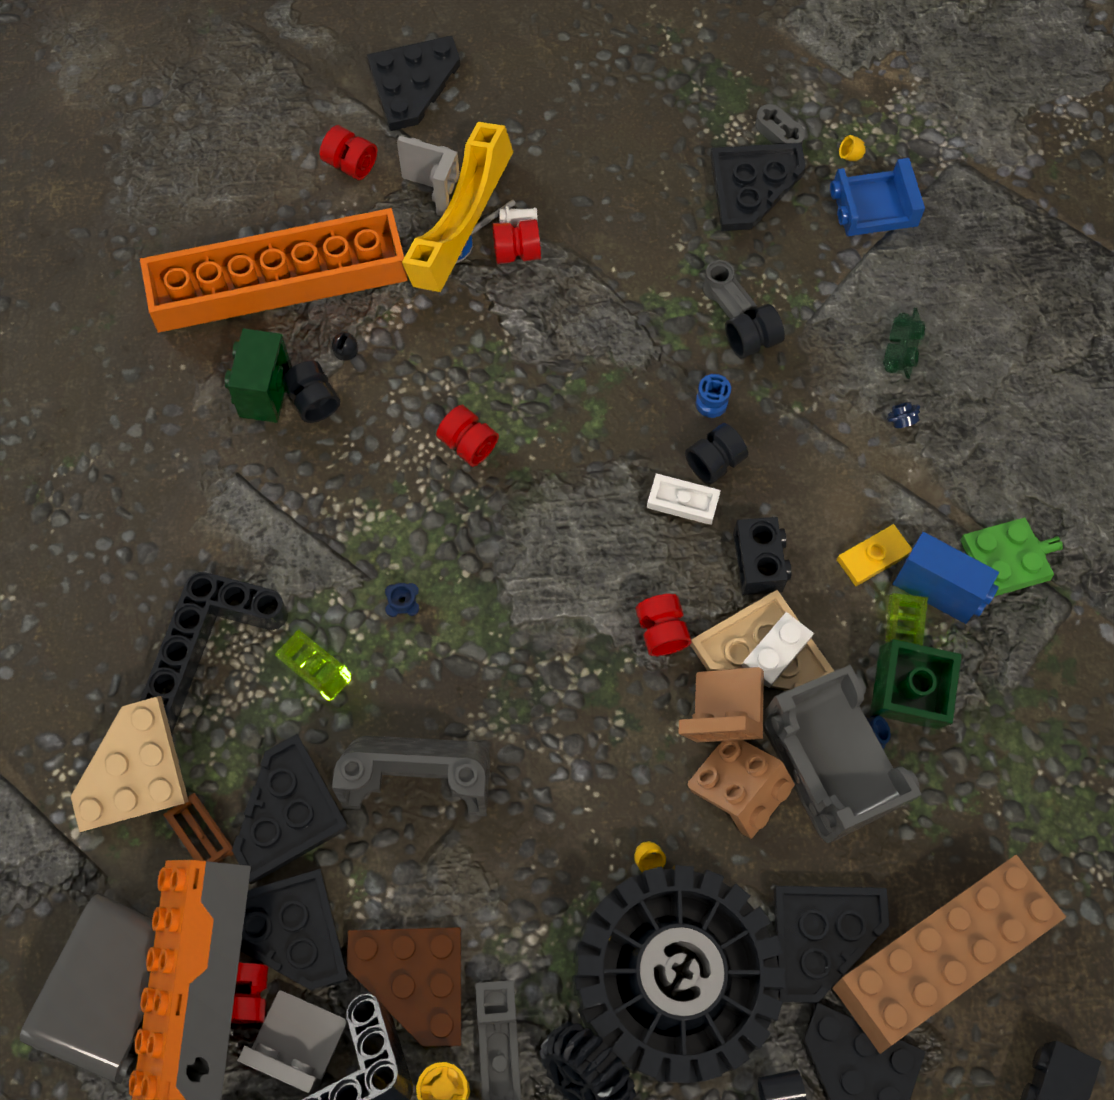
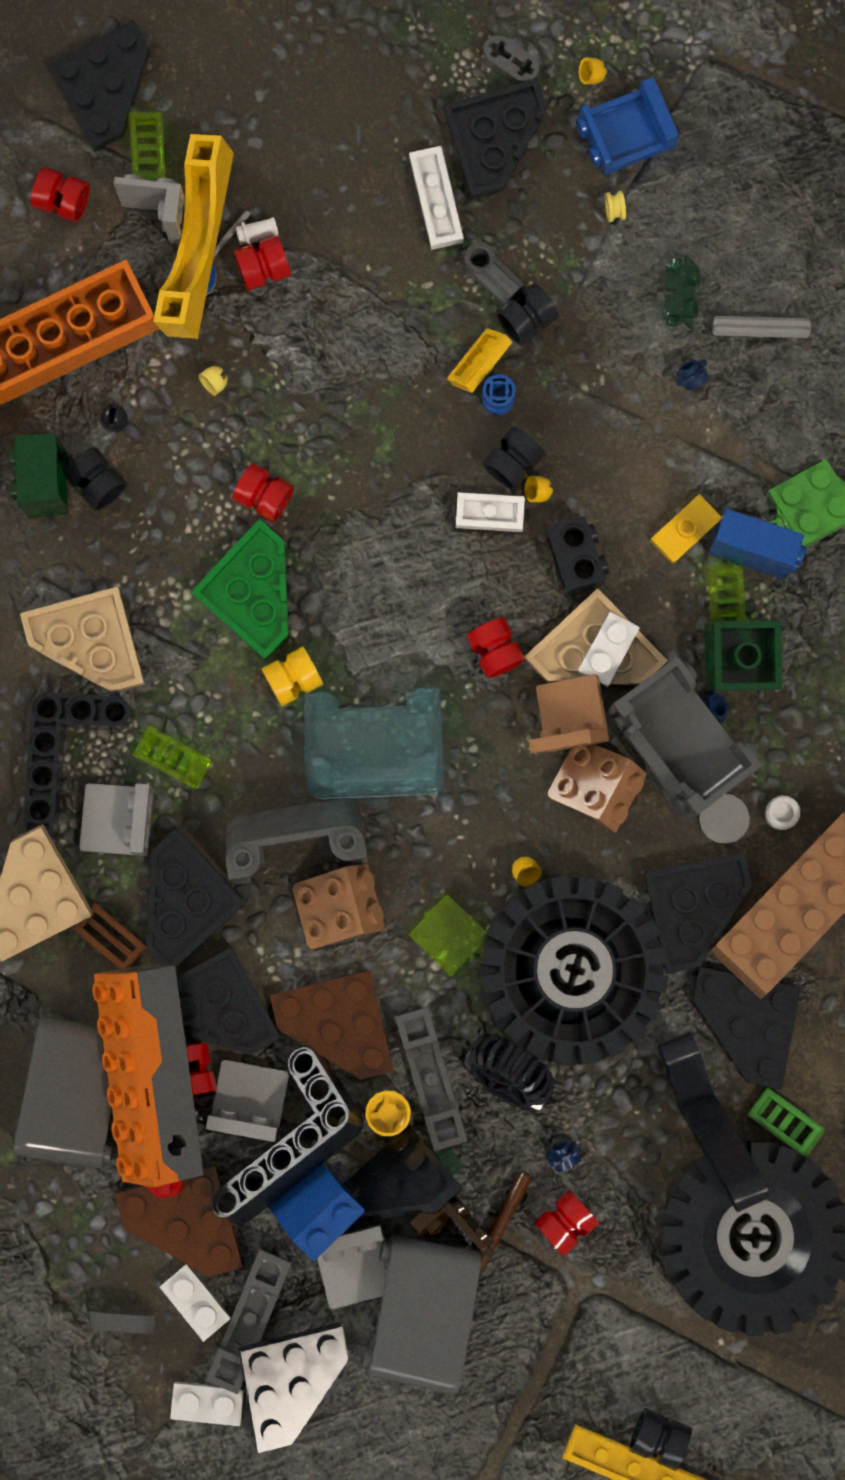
camera: 10 degrees left, 15 degrees up
dark blue plate [385,583,420,617] -> none
none -> tan plate [20,586,145,694]
none -> light grey bracket [79,783,154,856]
none -> clear neon green slope [129,112,166,180]
none -> green plate [191,519,289,661]
none -> light yellow hinge [198,366,228,396]
none -> yellow wheel [261,646,324,707]
none -> medium nougat bracket [293,864,385,949]
none -> clear light blue windscreen [304,688,444,799]
none -> clear neon green piece [408,895,486,976]
none -> white plate [409,146,464,250]
none -> yellow plate [447,328,512,393]
none -> yellow hinge [524,476,553,503]
none -> light yellow bush [605,190,626,222]
none -> light grey piece [699,794,750,844]
none -> light grey axle [712,316,811,338]
none -> white tile [765,795,800,830]

